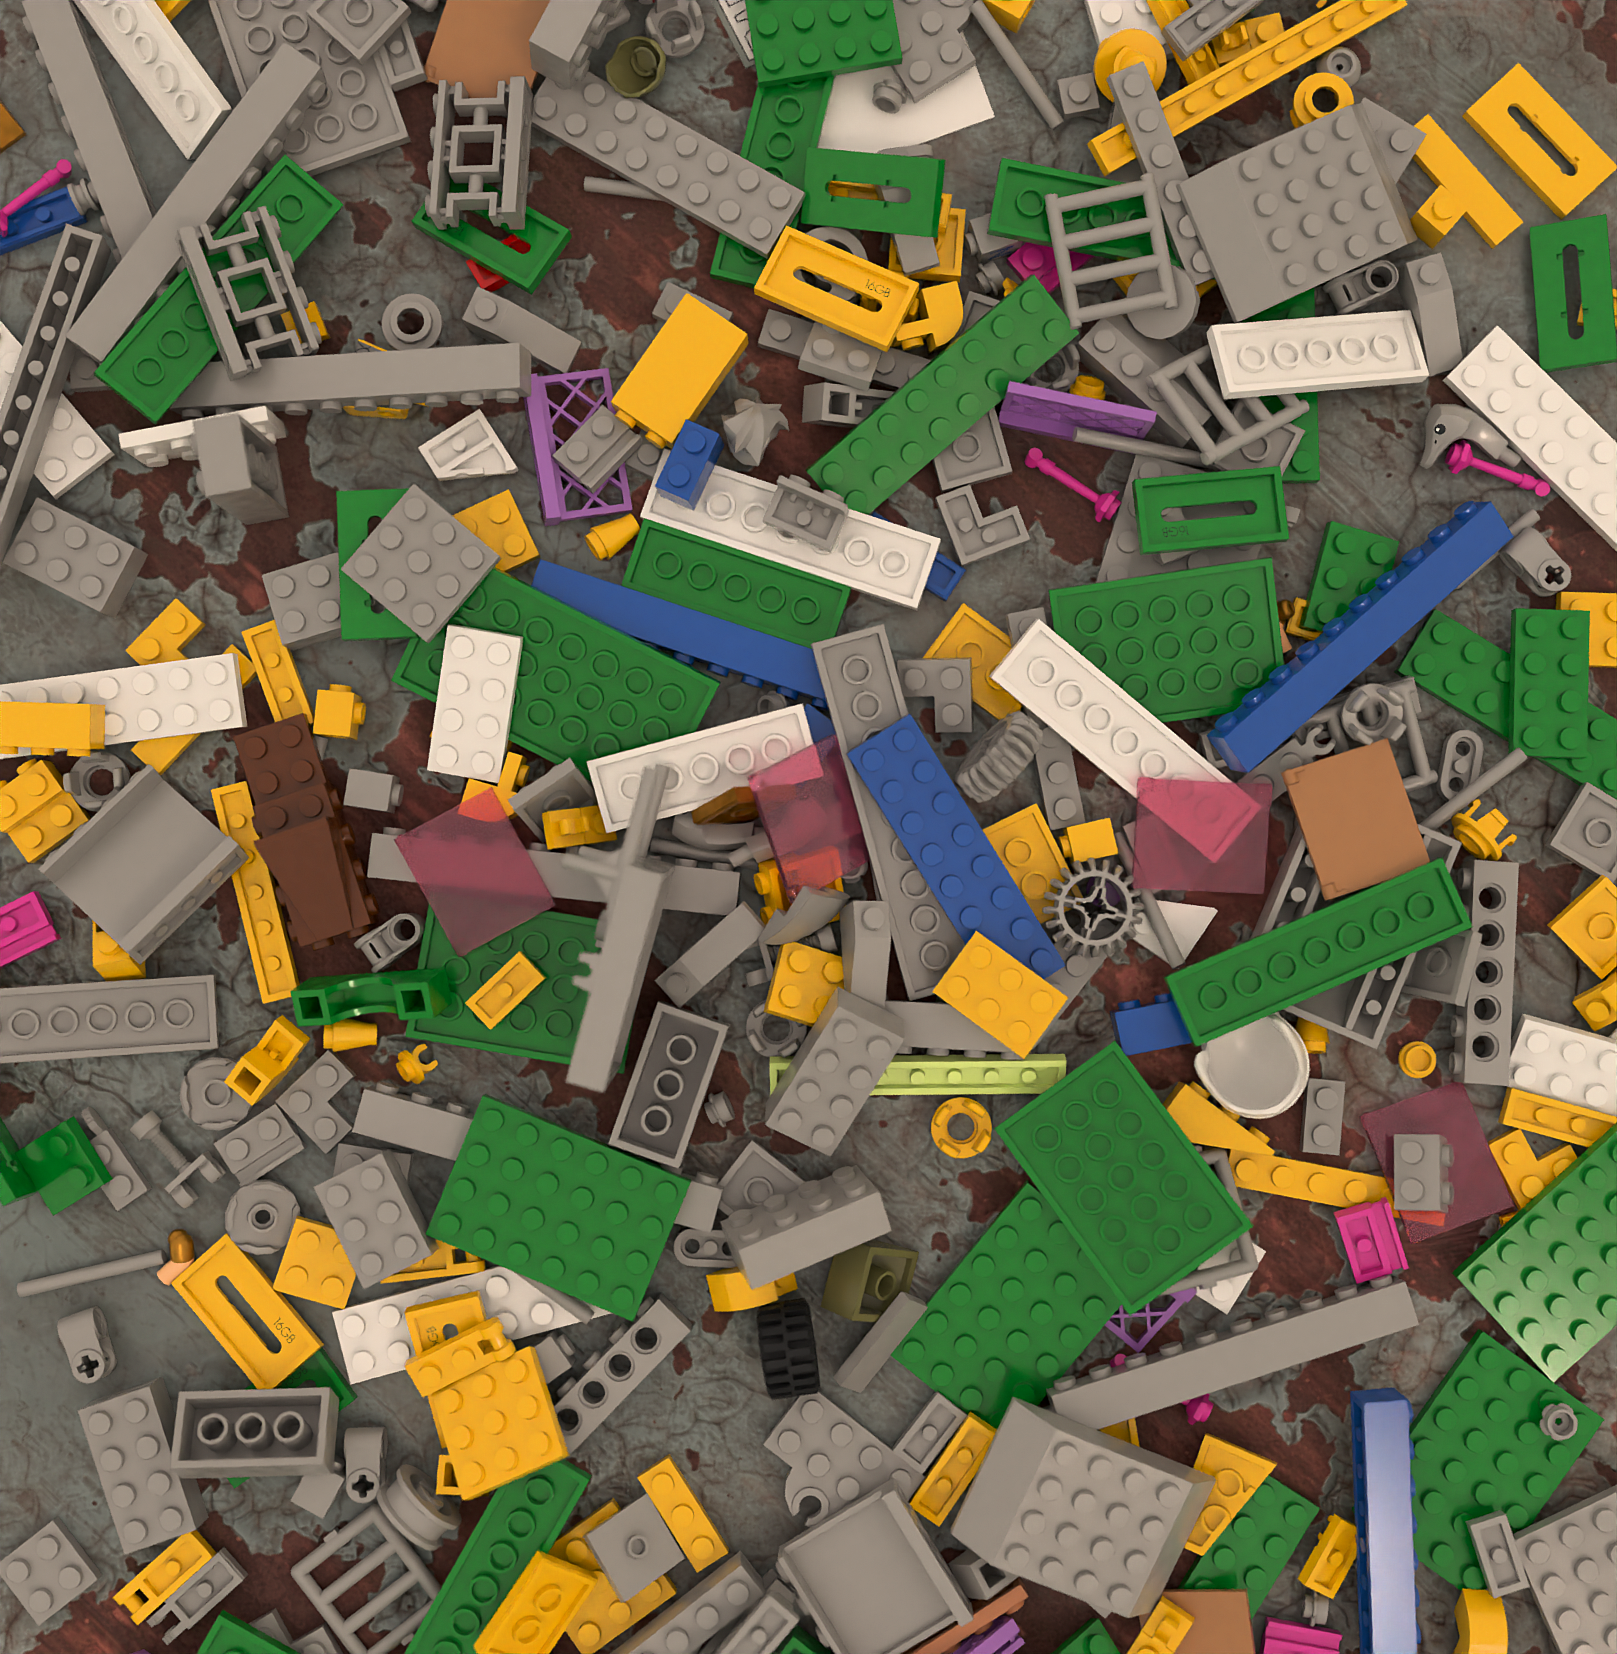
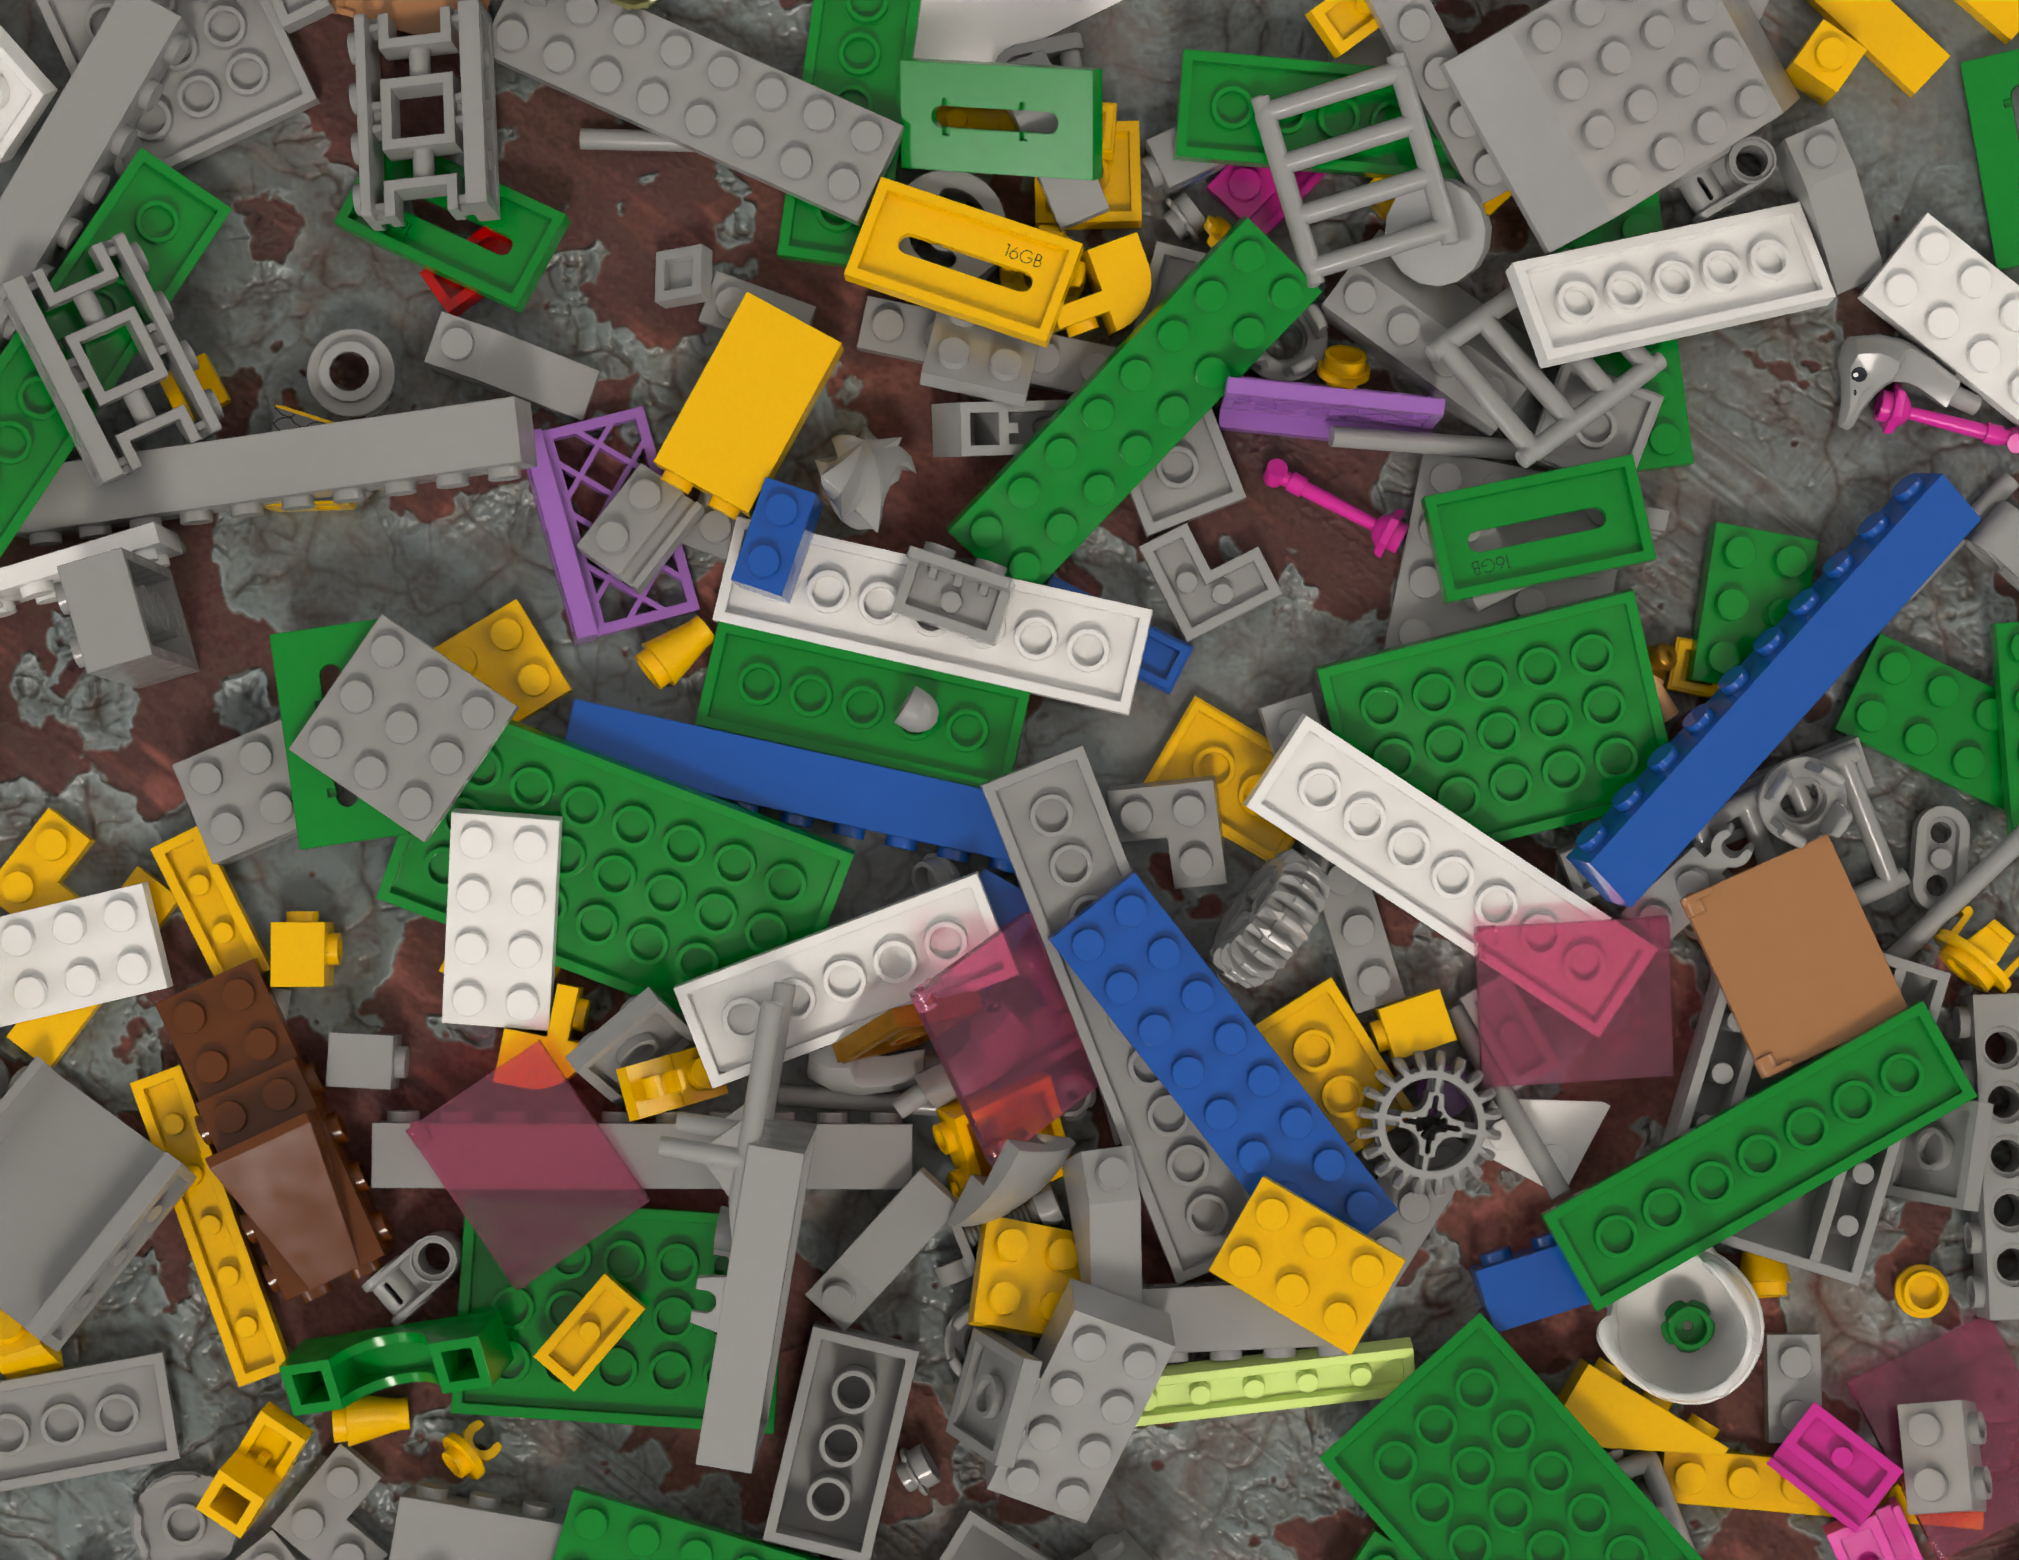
camera: 10 degrees left, 0 degrees up
white wing [418,409,519,481] -> none
yellow piece [931,1097,992,1158] -> none
none -> light grey plate [655,244,713,309]
none -> light grey hinge [894,685,939,733]
none -> light grey plate [945,1328,1043,1468]
none -> green plate [1661,1300,1715,1353]
none -> dark pink plate [1767,1402,1904,1533]

